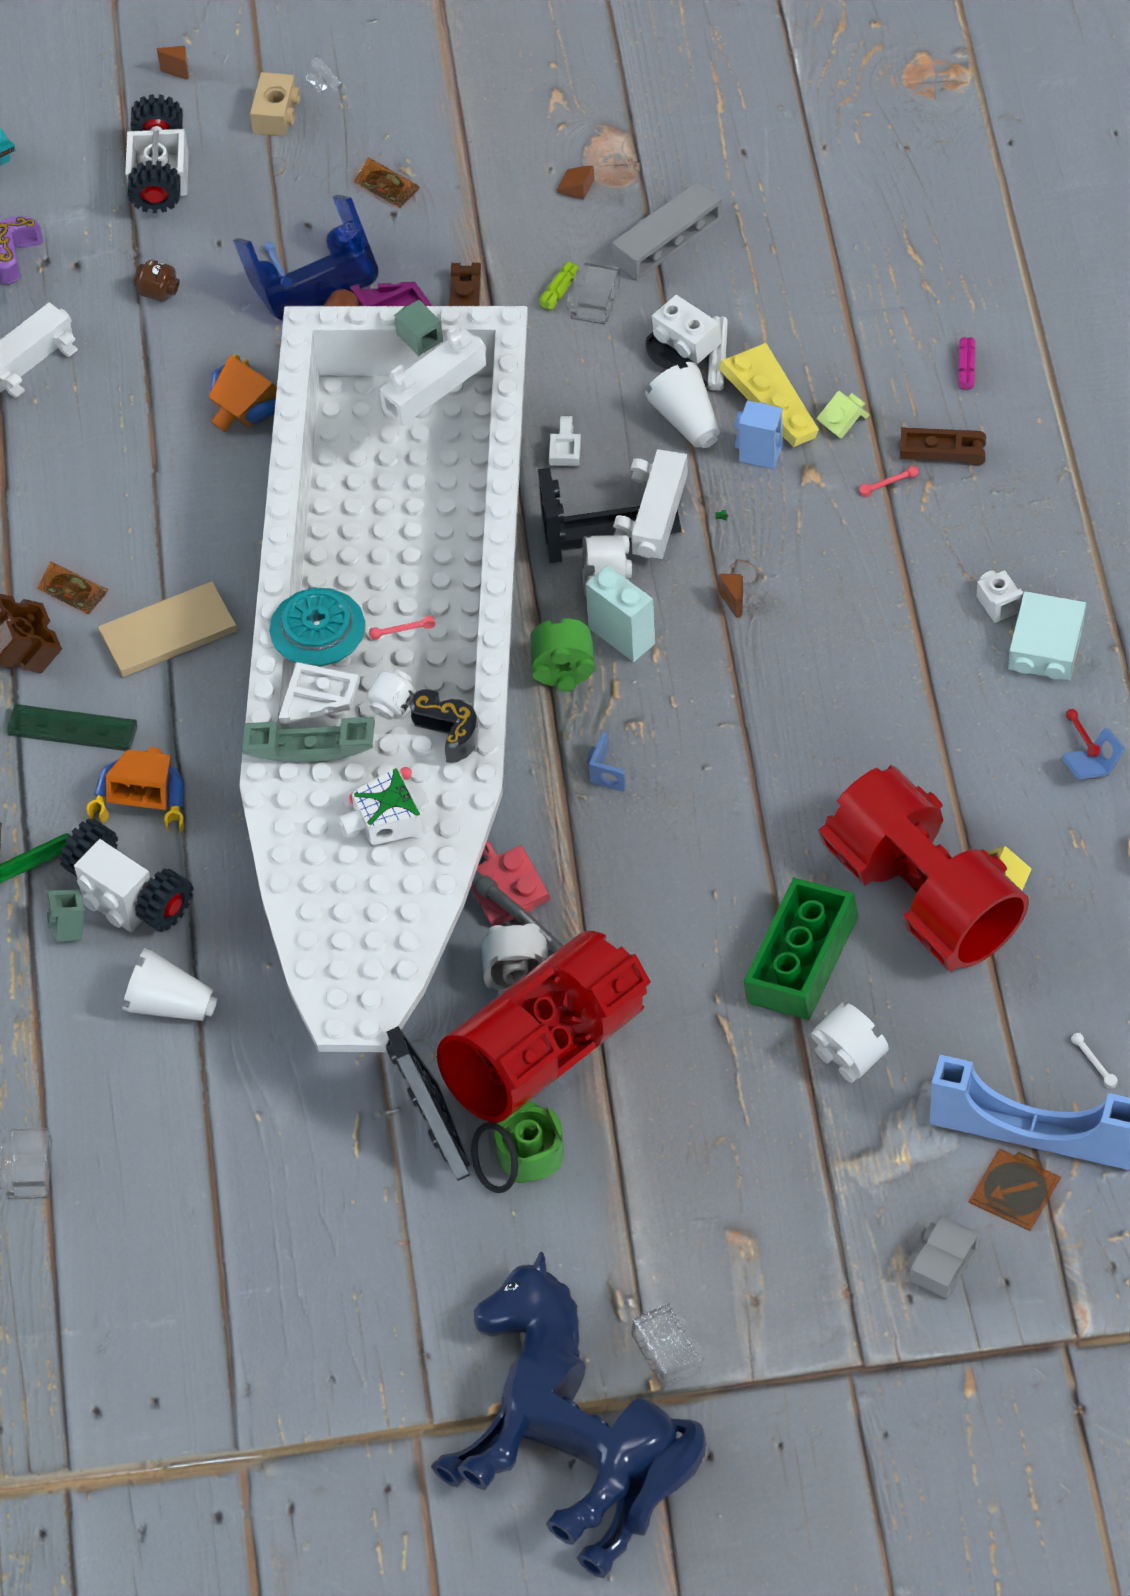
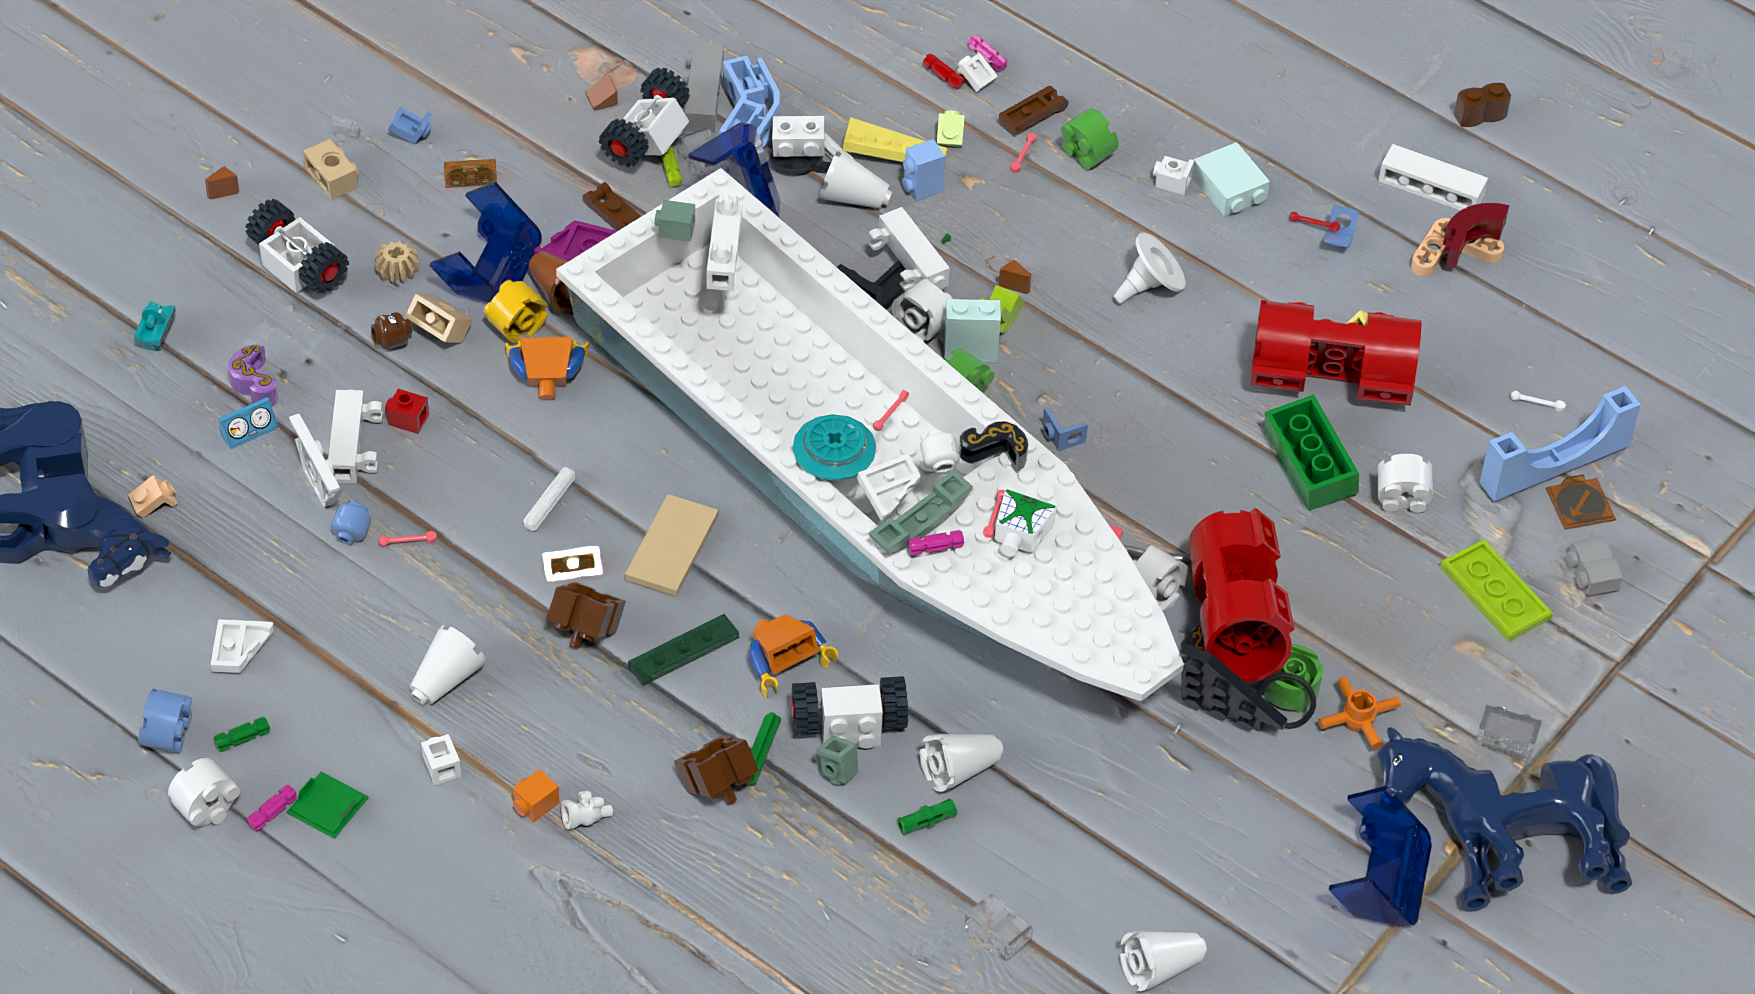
camera: 50 degrees left, 5 degrees down
none -> tan gear [375,239,419,283]
none -> red brick [385,389,429,434]
none -> medium blue bracket [388,107,432,145]
none -> tan brick [405,293,473,343]
none -> yellow brick [484,280,548,343]
none -> white axle [523,467,575,531]
none -> brick [599,67,690,167]
none -> clear blue windscreen [688,122,781,218]
none -> light blue brick [719,55,780,160]
none -> green pin [897,798,957,836]
none -> dark pink axle [908,530,964,555]
none -> red axle [923,53,965,89]
none -> white bracket [956,53,998,92]
none -> lime brick [980,285,1025,333]
none -> bright green brick [1061,108,1119,170]
none -> white piece [1114,232,1186,304]
none -> white cone [1120,931,1207,991]
none -> orange bar [1318,676,1401,749]
none -> clear blue windscreen [1329,786,1432,927]
none -> lime tile [1440,539,1553,642]

